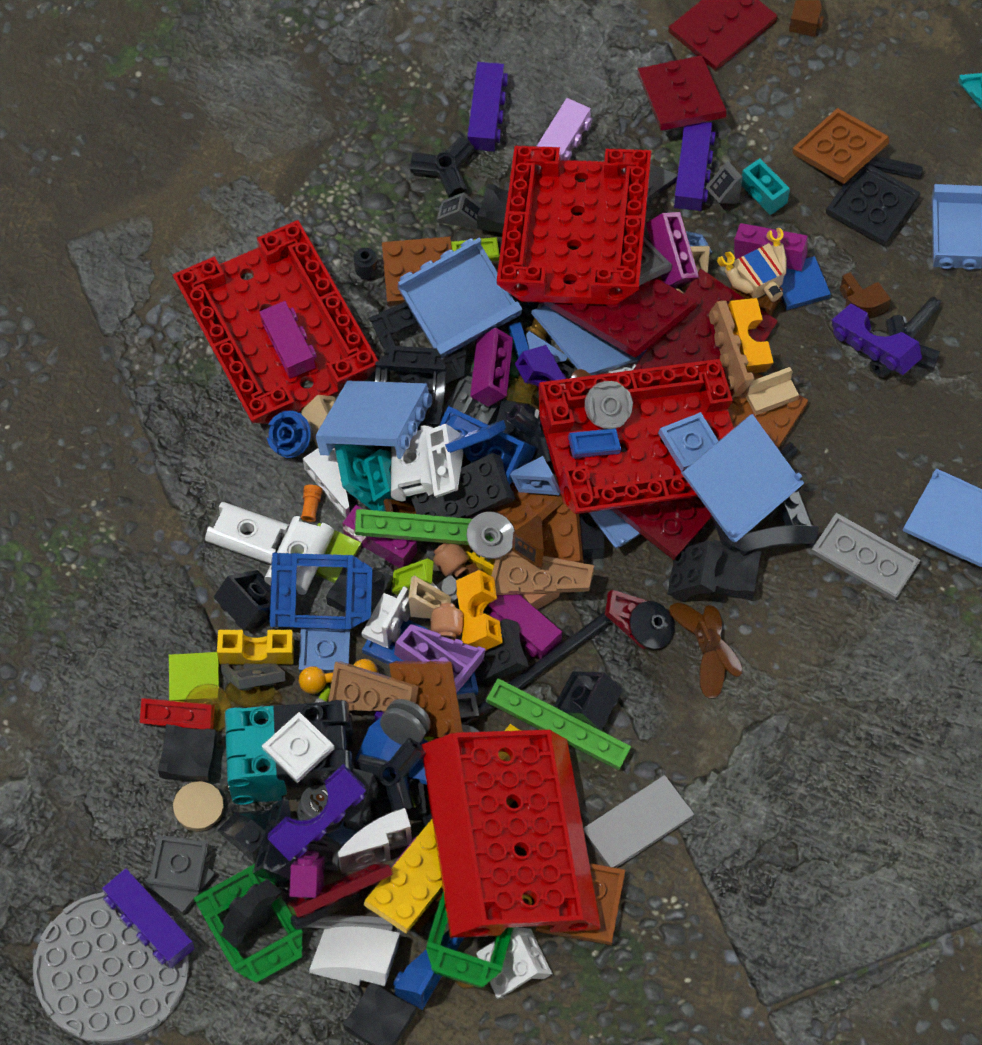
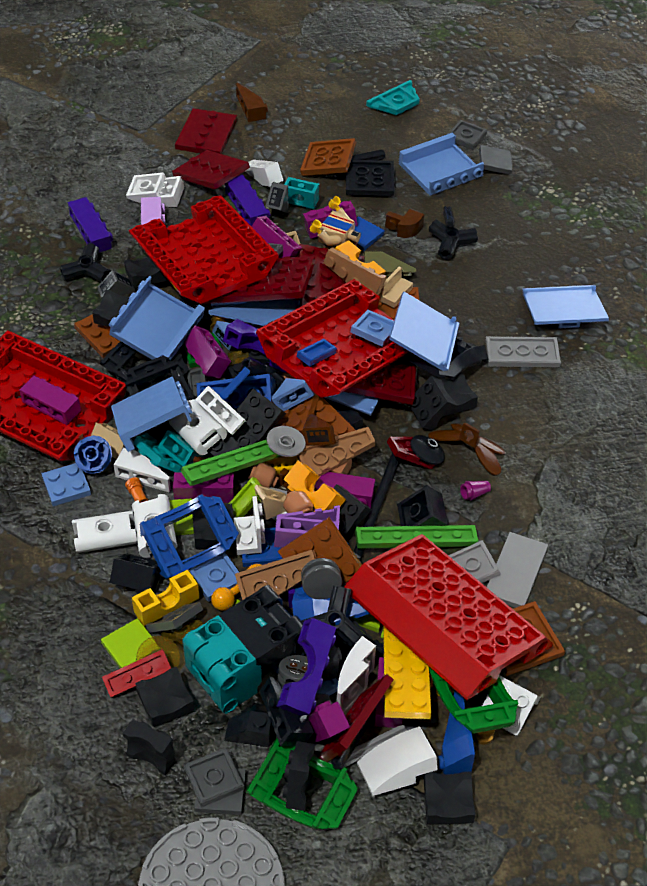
camera: 35 degrees left, 15 degrees down
dark purple brick [102,869,194,969] -> none
tan tile [173,781,224,832] -> none
white tile [262,712,335,783] -> none
black brick [353,247,378,280] -> none
blue beam [508,322,529,360] -> none
light grey tile [585,381,633,429] -> none
dark purple arch [832,304,922,375] -> none
none -> medium blue plate [41,463,91,506]
none -> black brick [92,290,129,327]
none -> black brick [123,719,175,776]
none -> white slope [126,172,185,207]
none -> white slope [245,160,283,188]
none -> olive slope [364,252,416,276]
none -> light grey tile [448,540,501,583]
none -> magenta cone [460,481,491,500]

